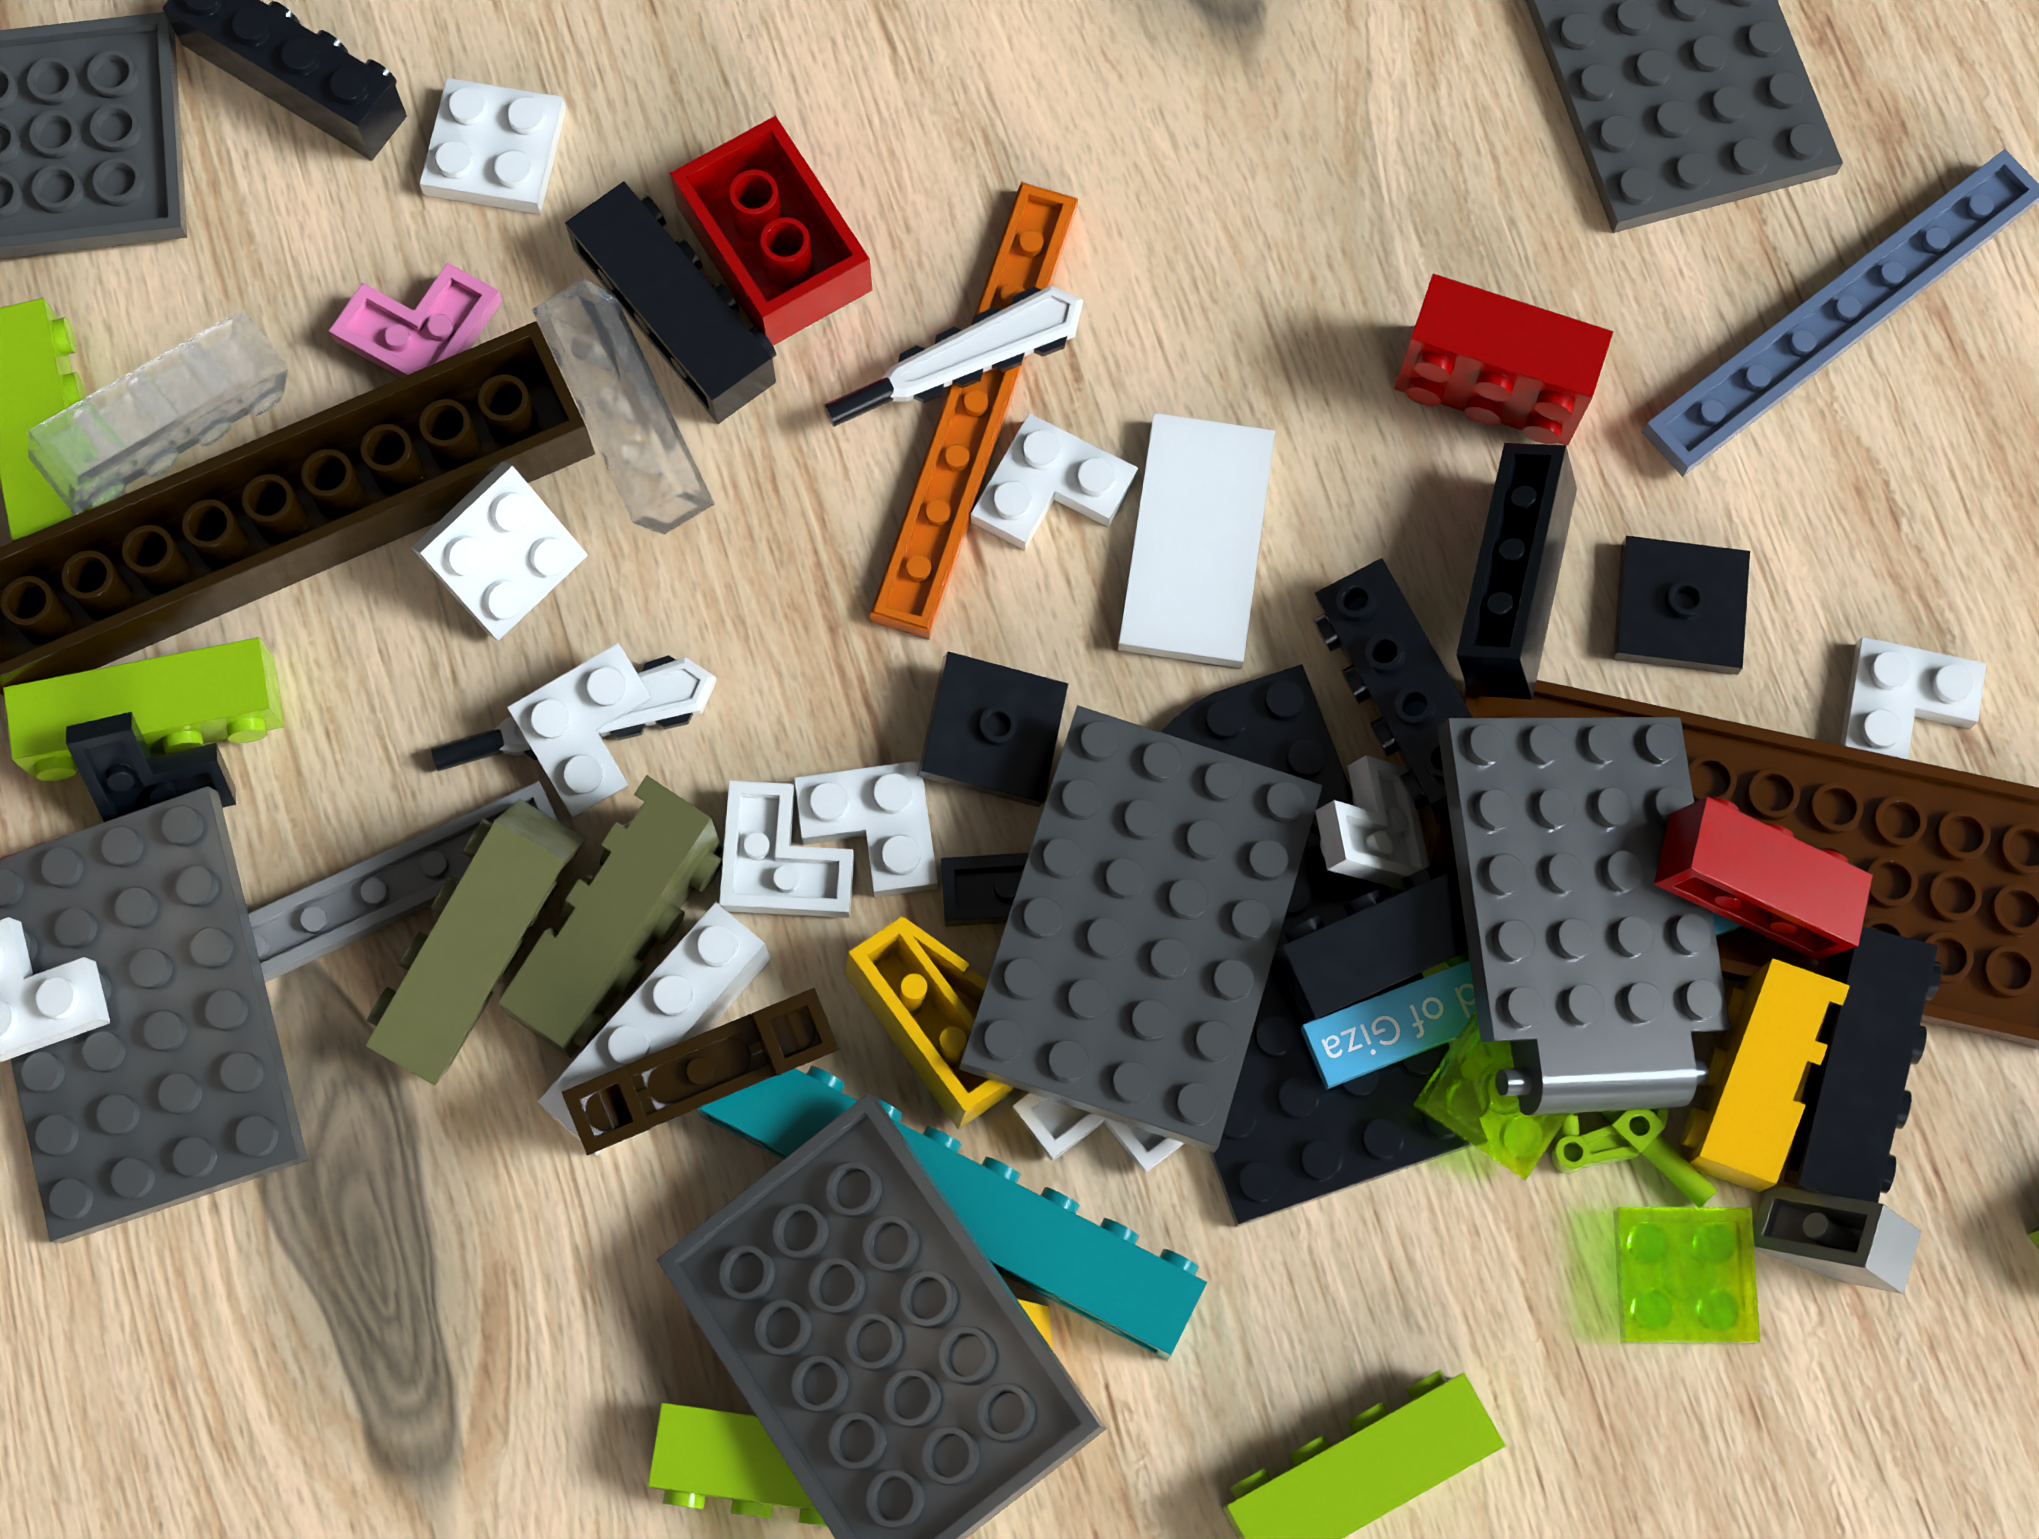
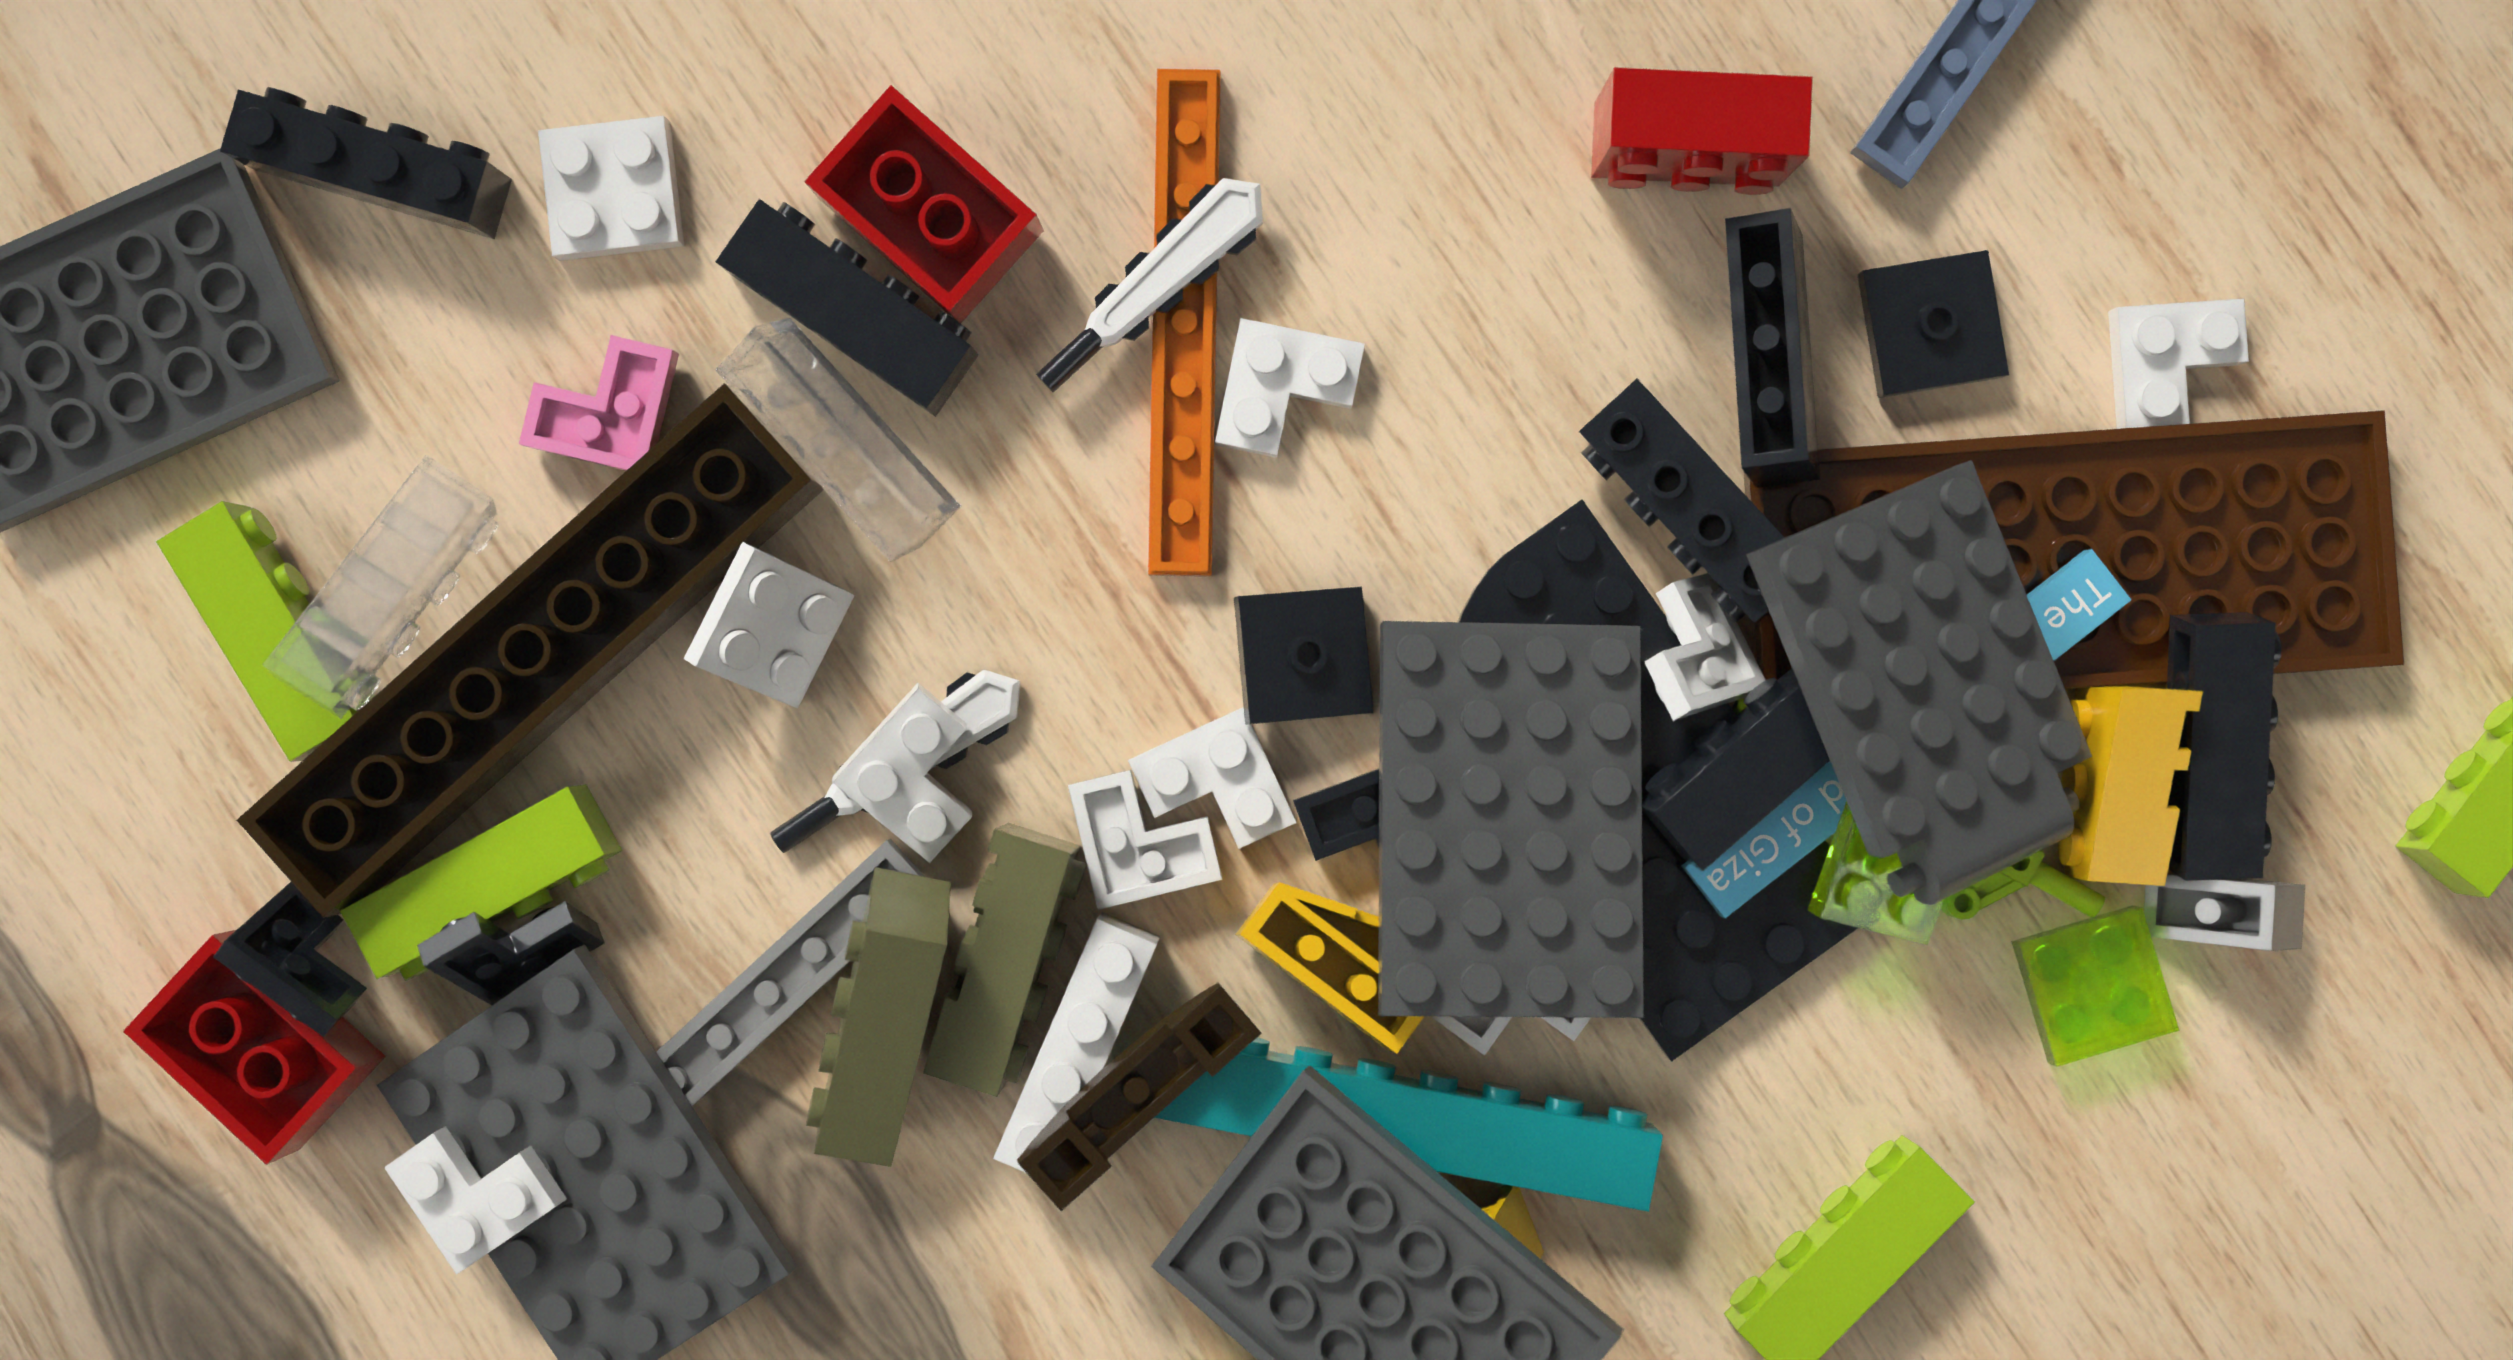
camera: 15 degrees left, 15 degrees up
white tile [1118,413,1275,669] -> none
red brick [1654,797,1873,961] -> none

